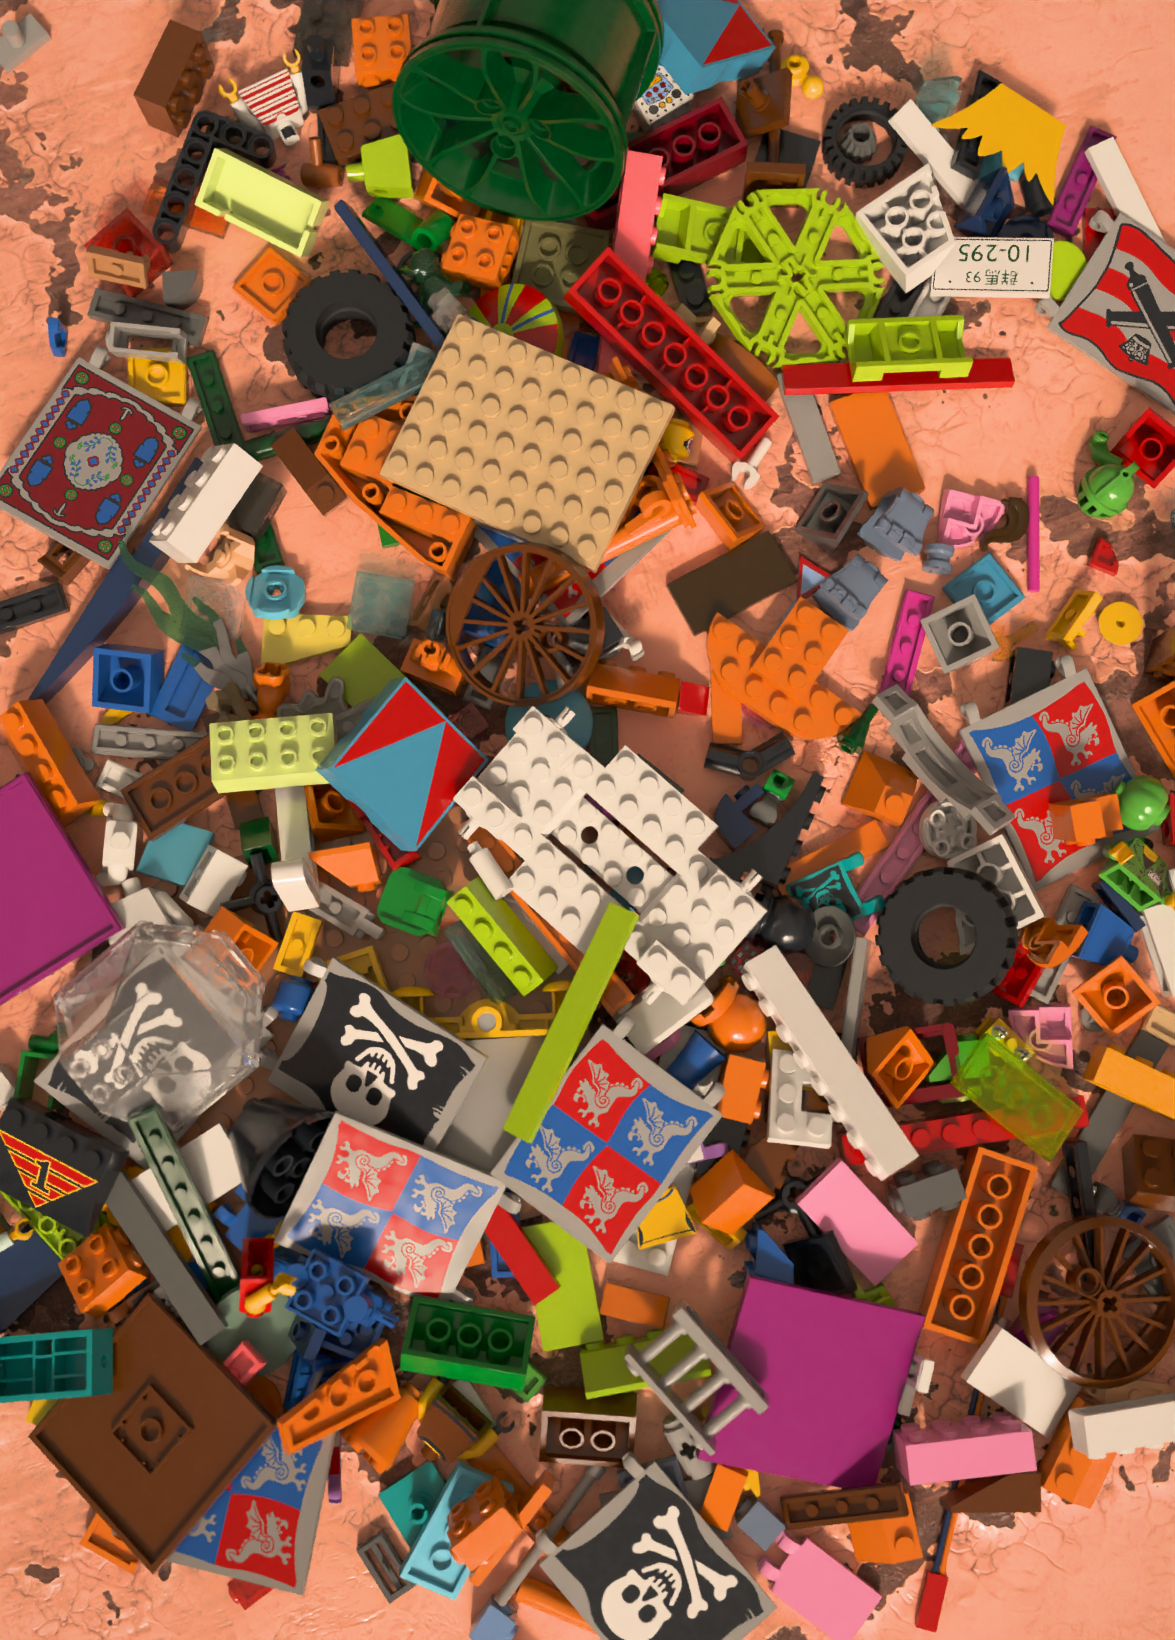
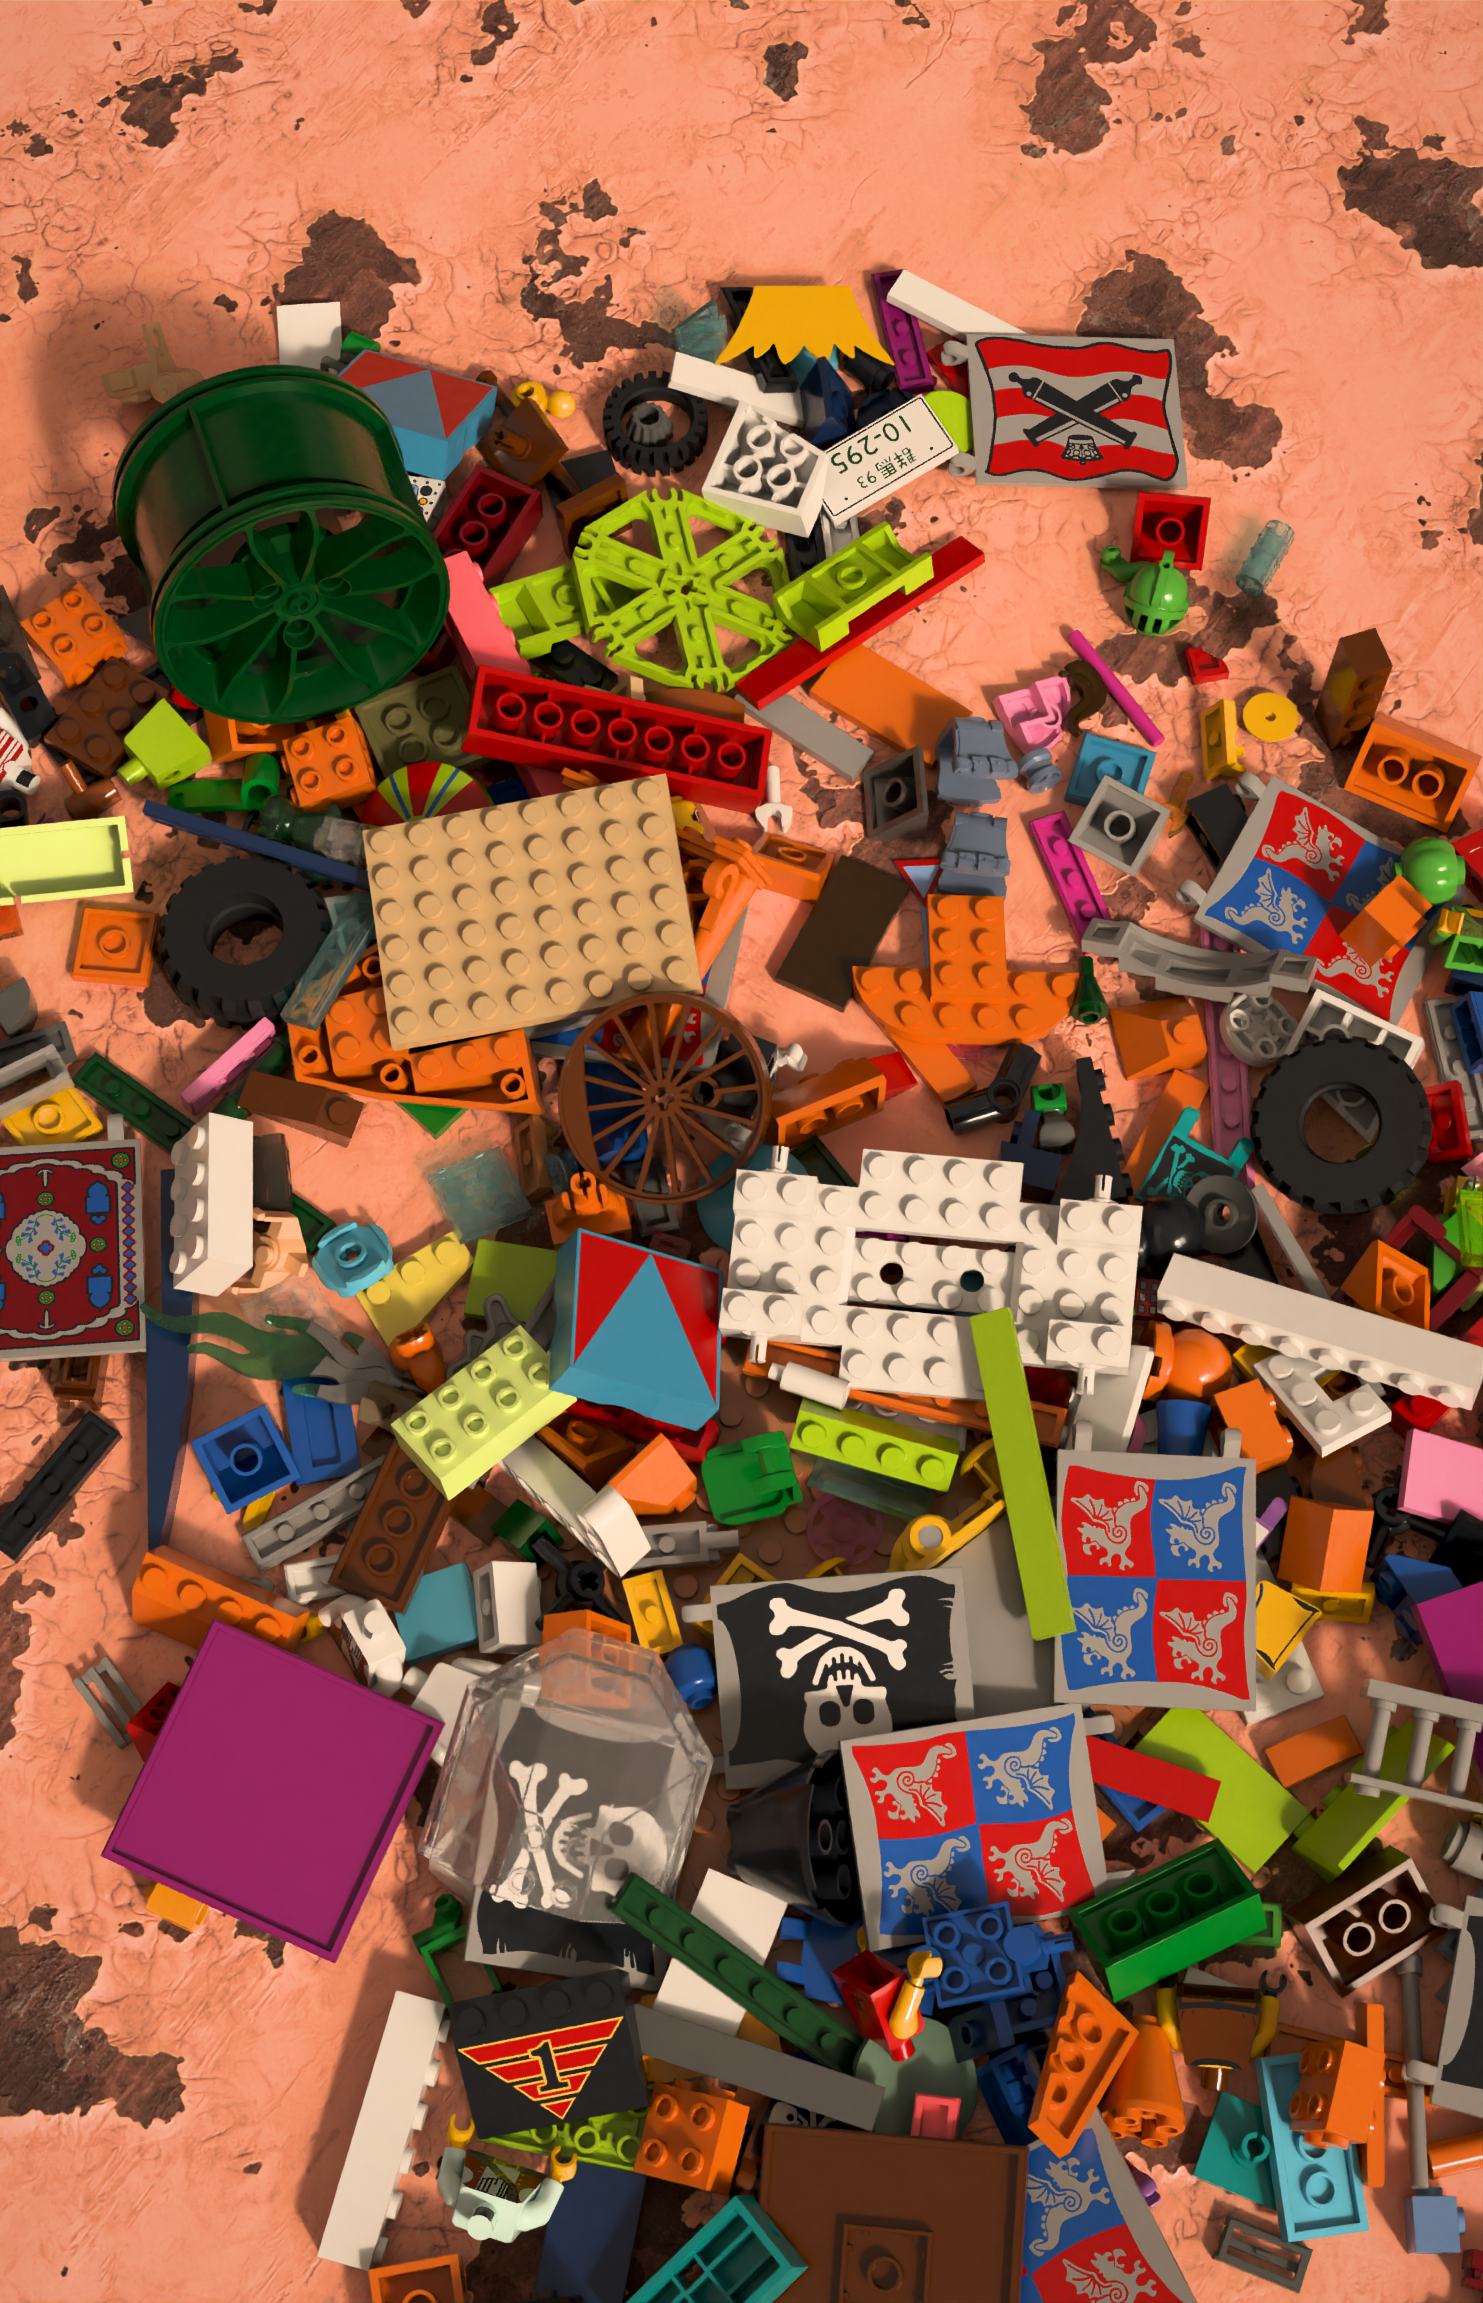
camera: 35 degrees left, 15 degrees down
orange brick [1022,917,1088,968] -> none

